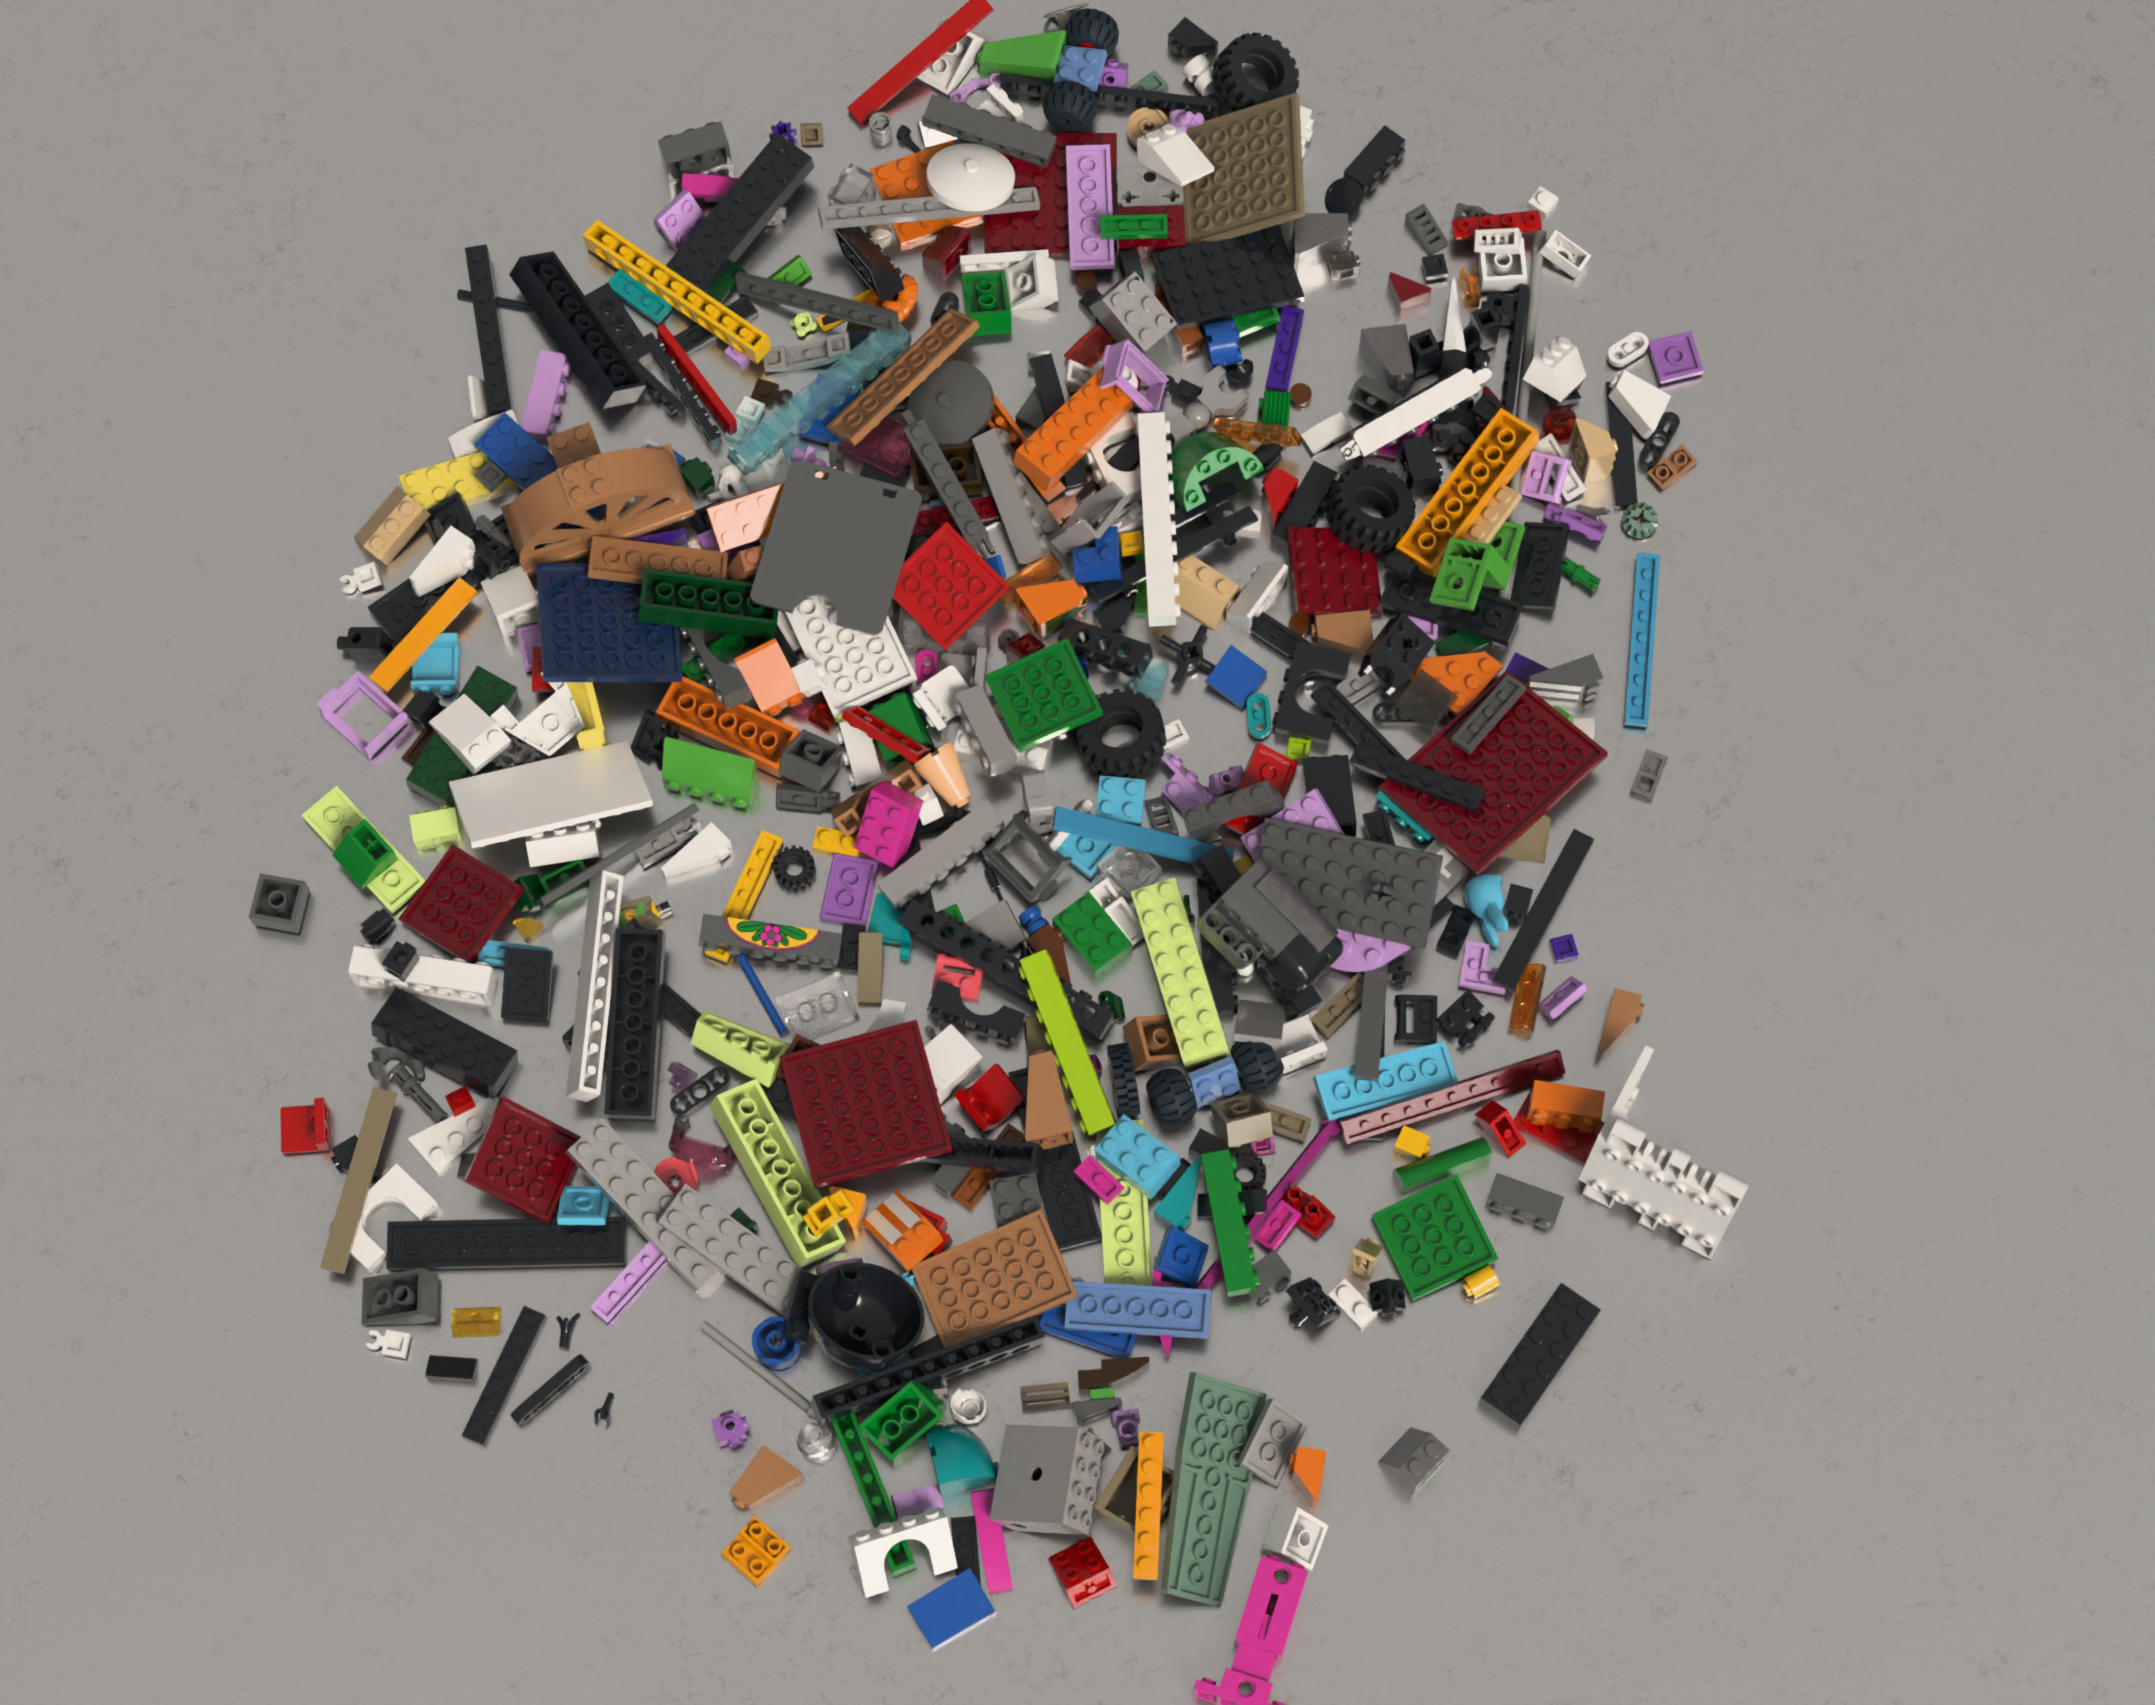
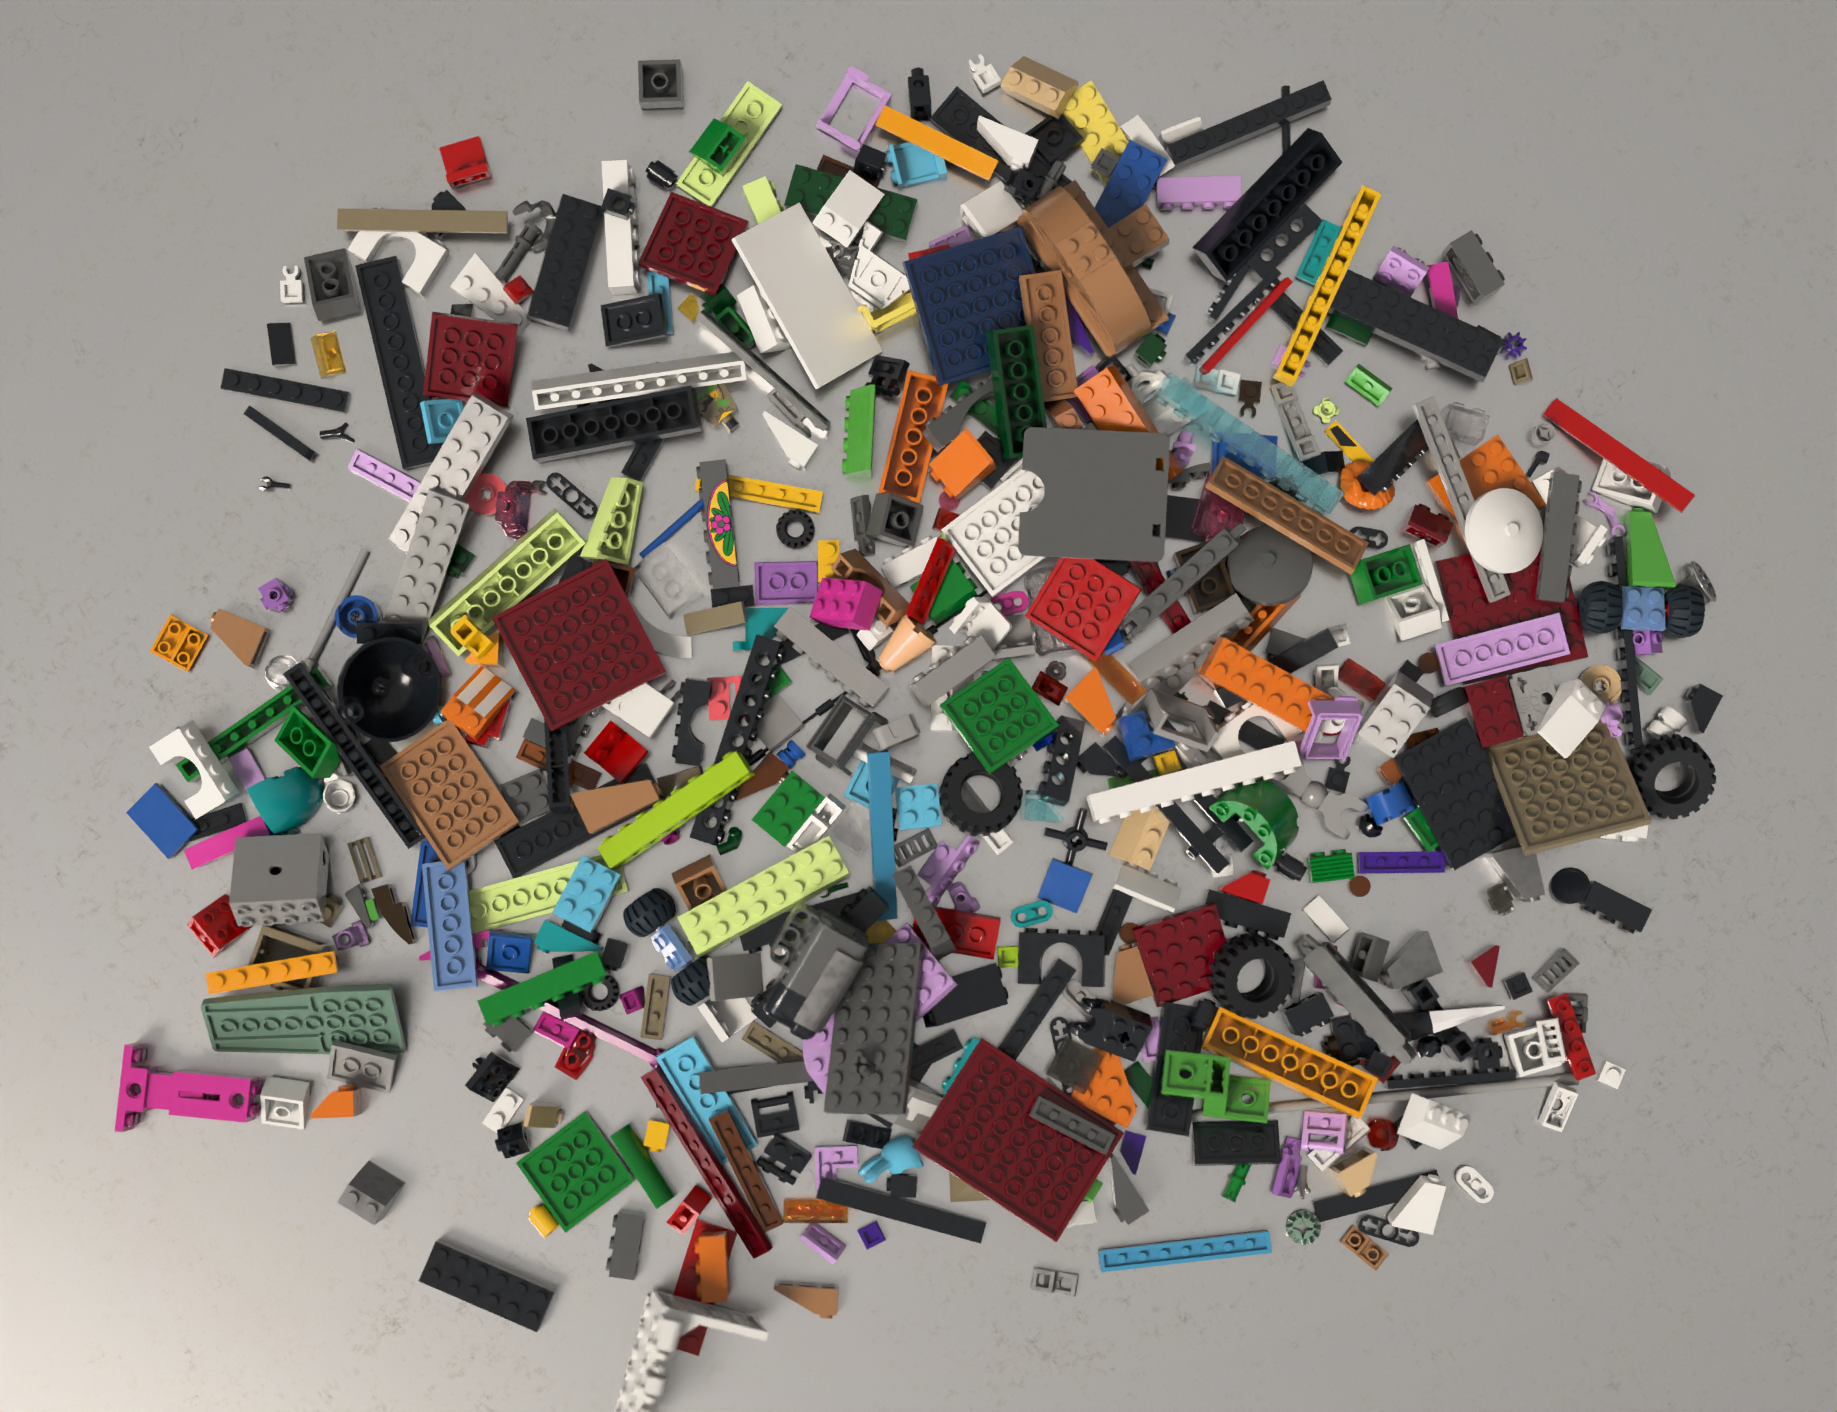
camera: 75 degrees right, 15 degrees up
clear purple tile [667,1061,697,1088] -> none
dark grey tile [735,271,900,333] -> none
white brick [791,658,828,697] -> none
dark pink plate [1073,1155,1124,1206] -> none
green plate [1100,214,1168,240] -> none
black wheel [1107,1042,1140,1118] -> none
dark tan slope [1210,1092,1273,1148] -> none
clear orange plate [1212,417,1302,447] -> none
black plate [1349,743,1486,814] -> none
tan plate [1464,484,1522,544] -> none
medium lavender plate [1648,331,1704,384] -> none
none -> reddish brown plate [708,1109,784,1233]

